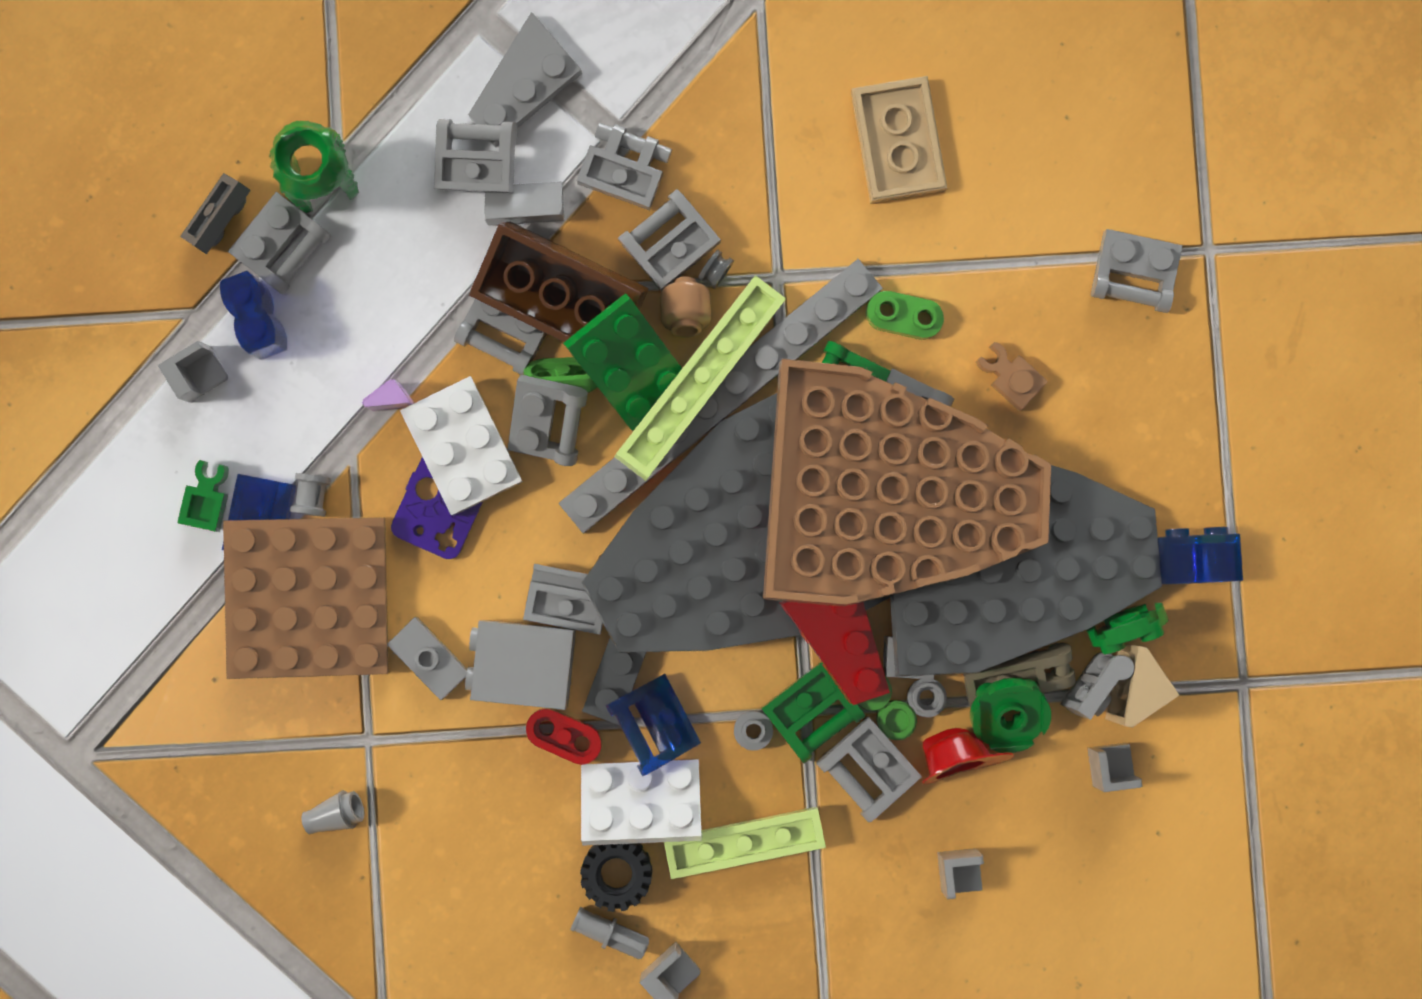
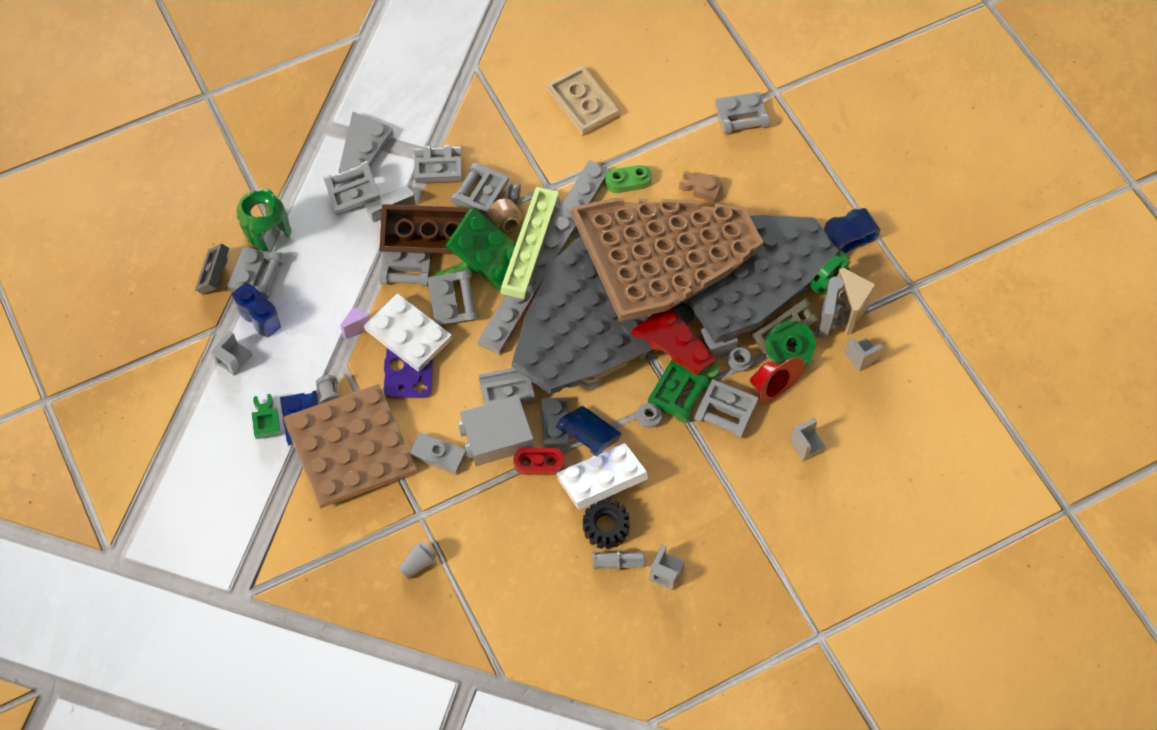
camera: 20 degrees left, 25 degrees down
yellowish green plate [664,807,826,879] -> none
bright green tile [876,700,917,740] -> none

